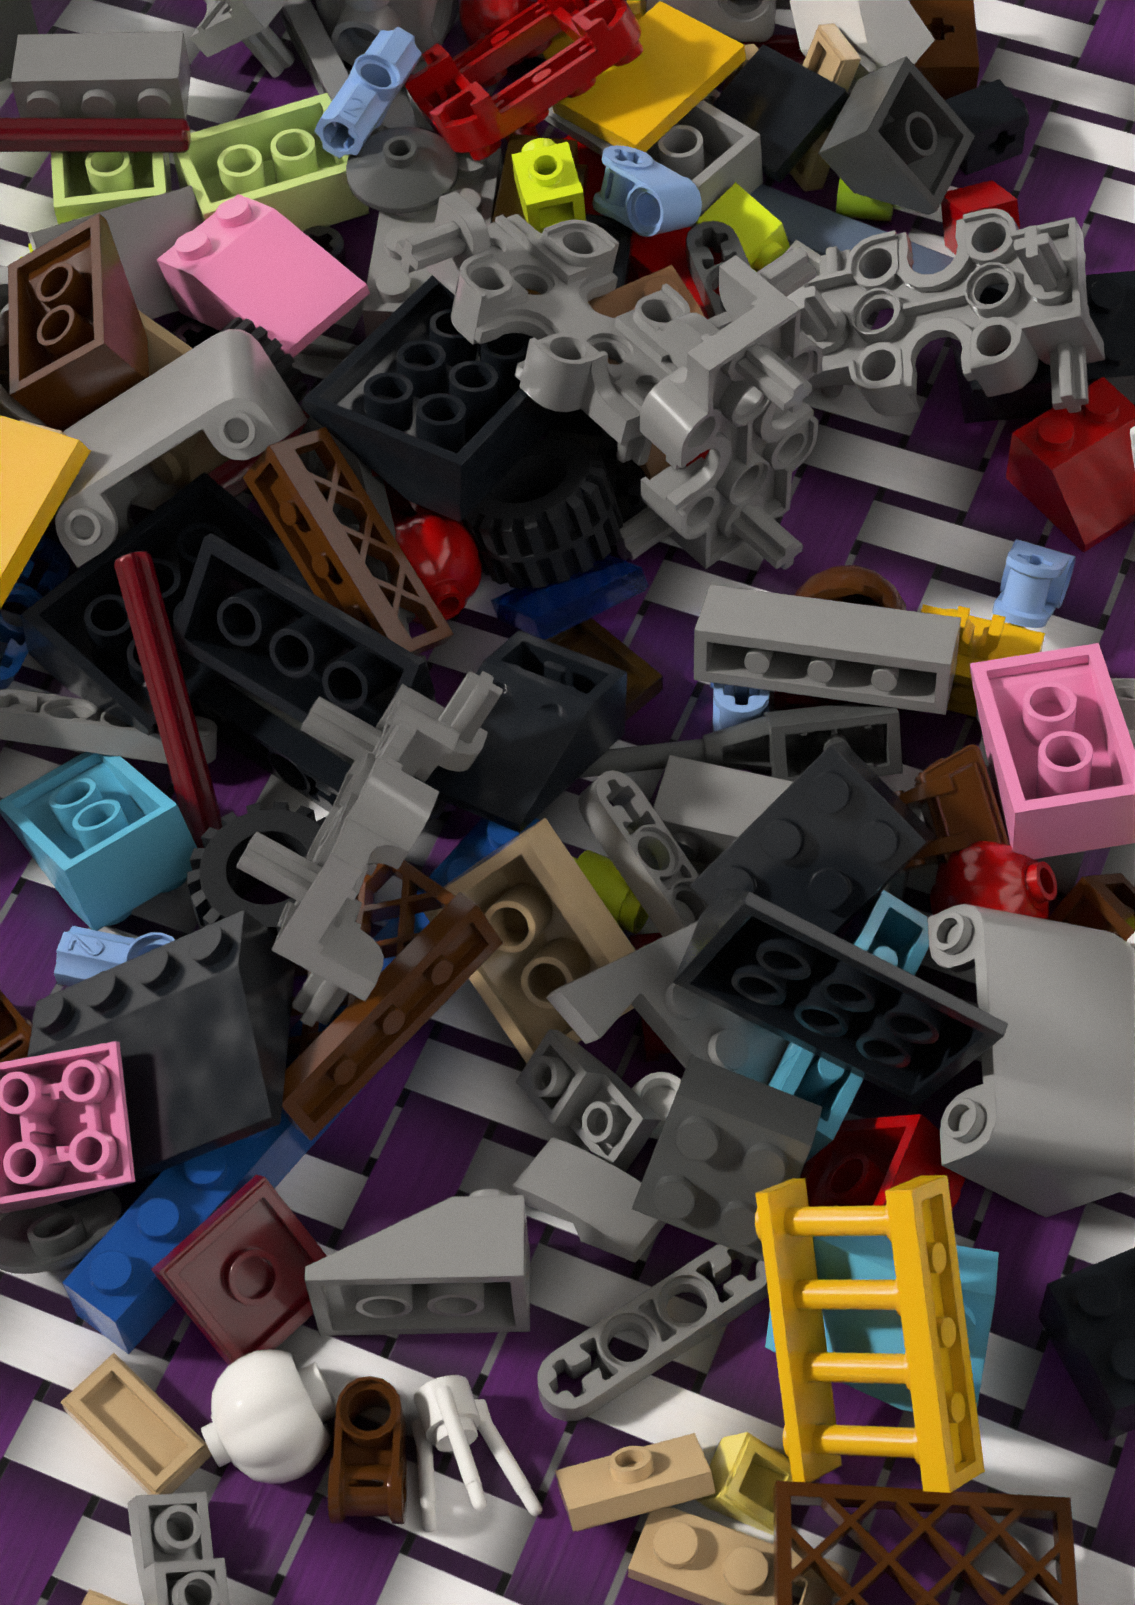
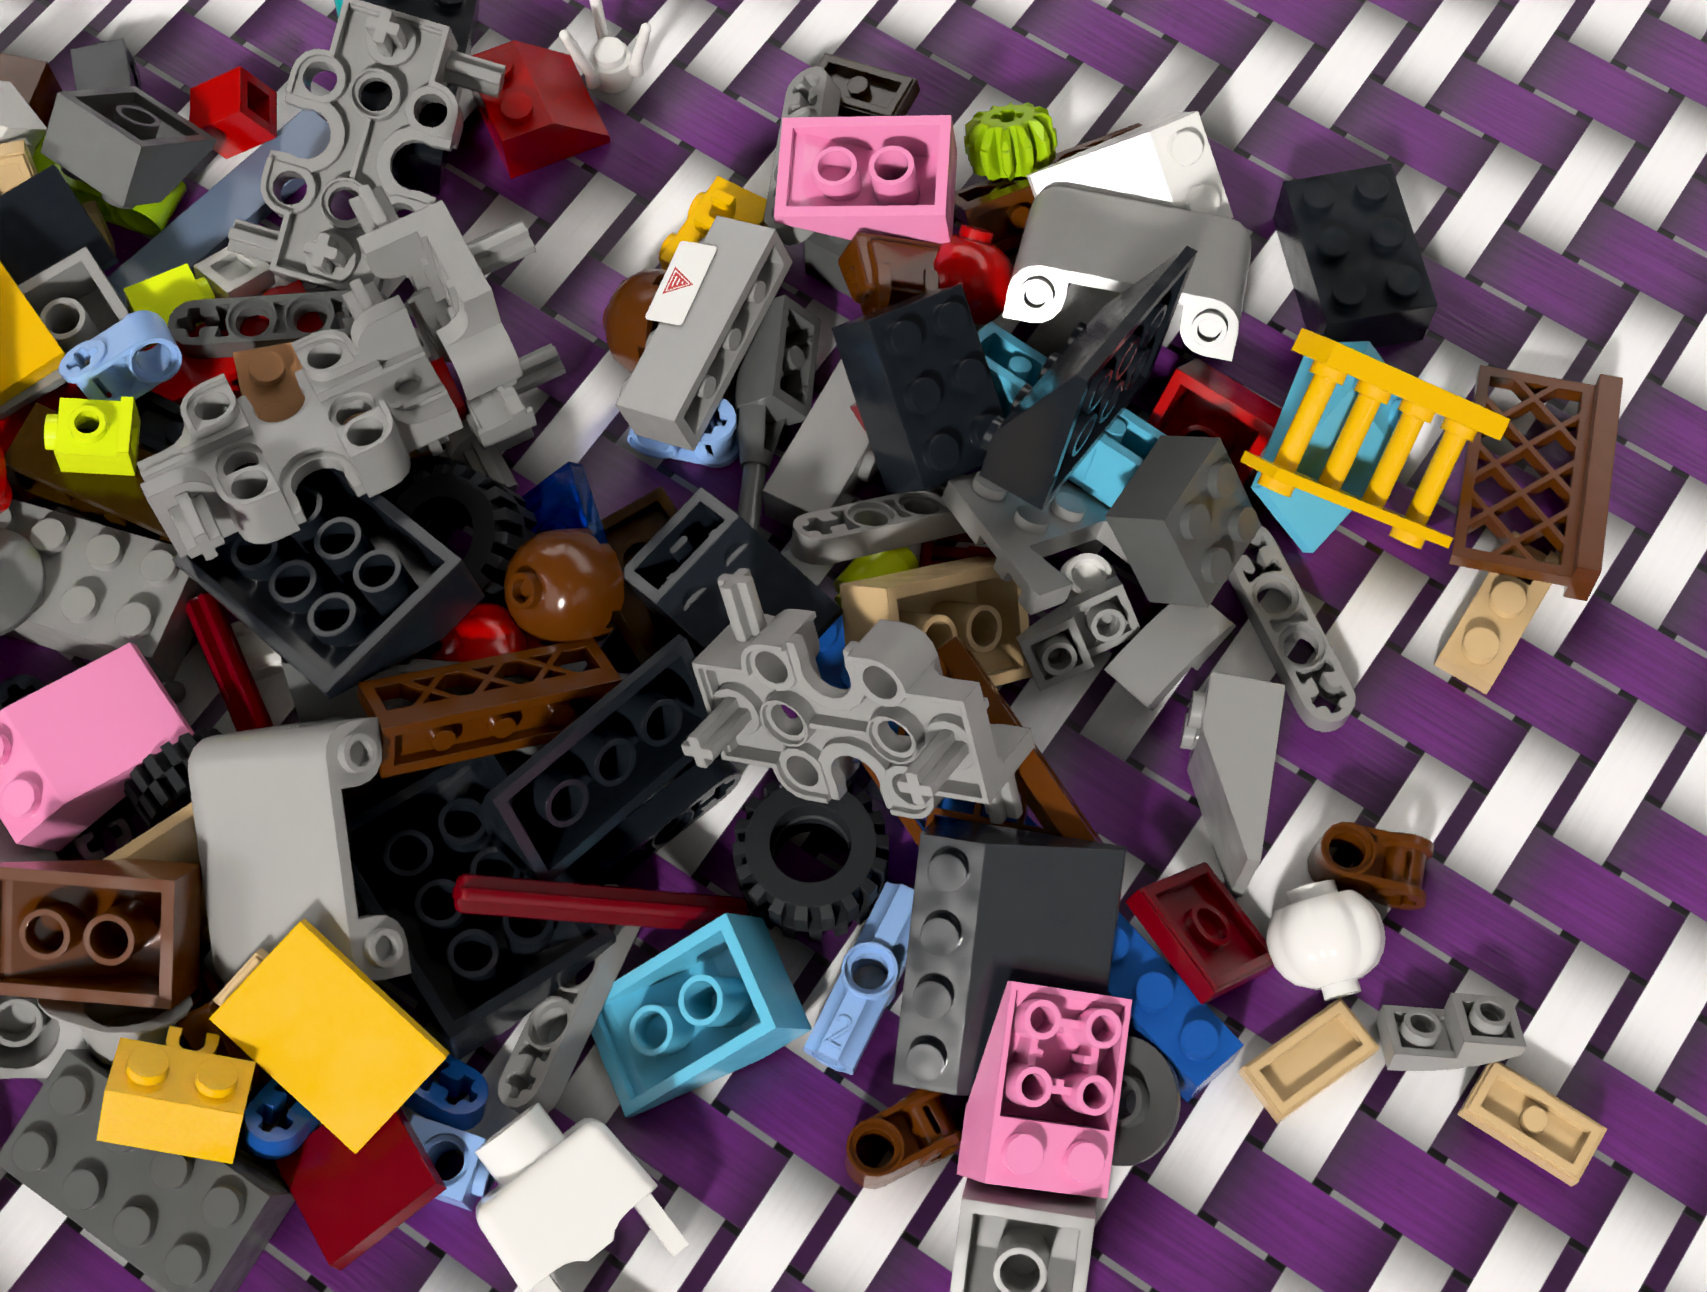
camera: 80 degrees left, 10 degrees up
white plant [410,1375,542,1532] -> none
tan plate [555,1433,716,1531] -> none
light yellow slope [695,1432,792,1535] -> none
light blue piece [992,539,1076,628] -> none
none -> reddish brown cylinder [504,528,624,646]
none -> white sticker [645,241,717,325]

